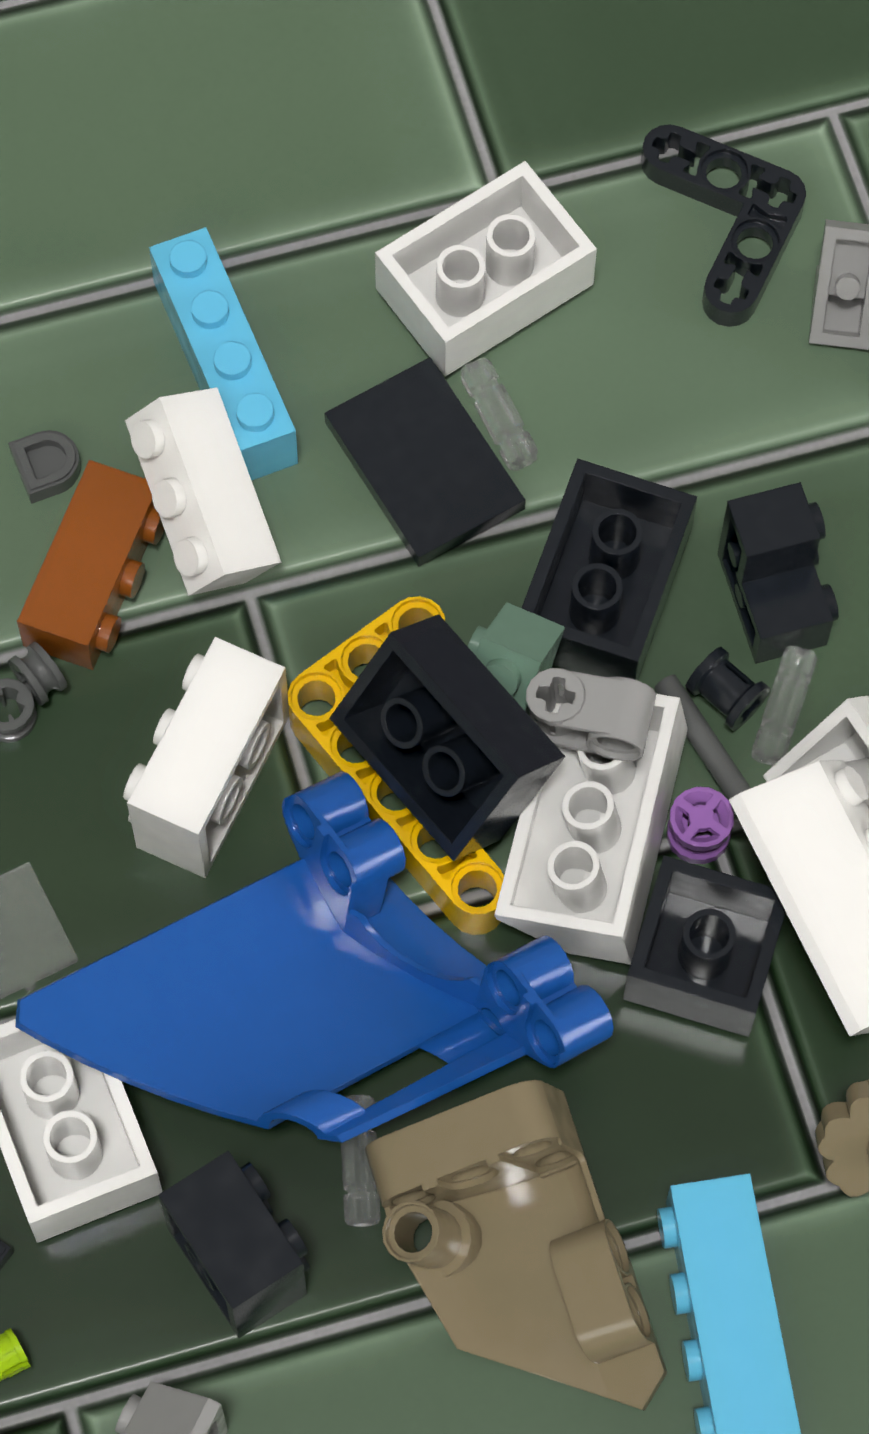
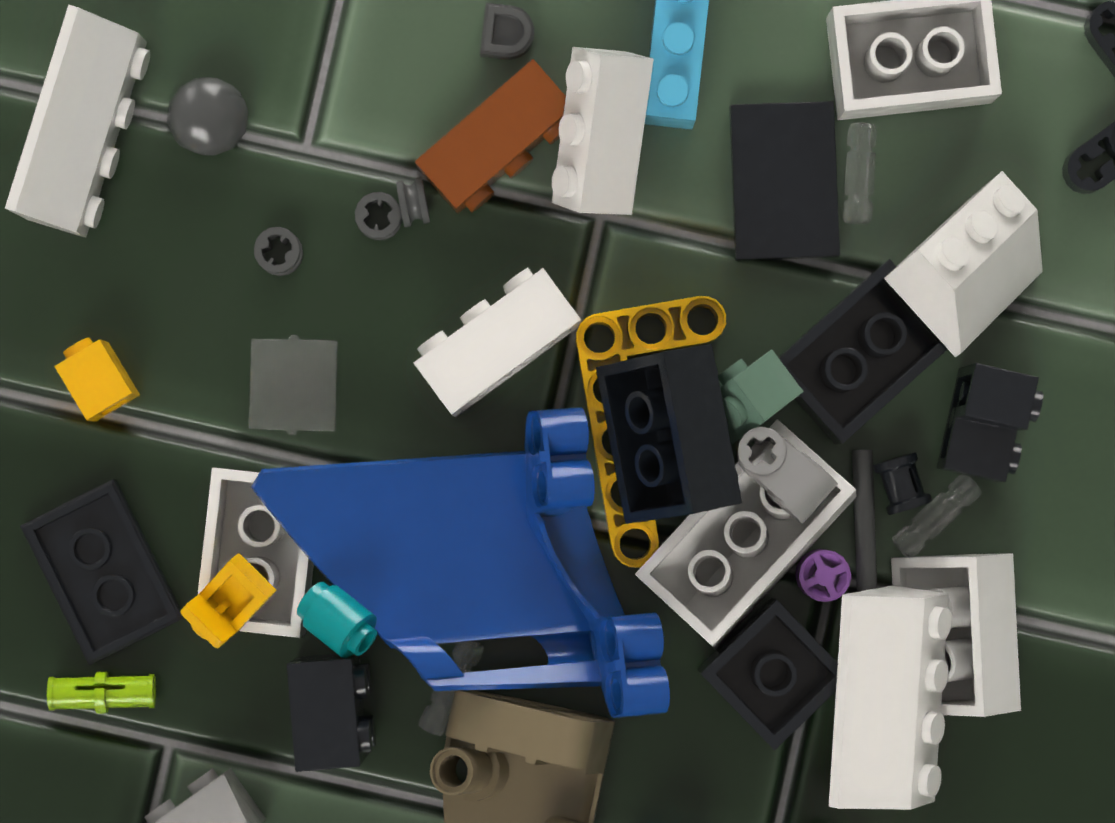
camera: 25 degrees right, 20 degrees up
none -> yellow bracket [180,553,277,649]
none -> teal brick [297,582,377,658]
none -> white slope [884,171,1043,357]

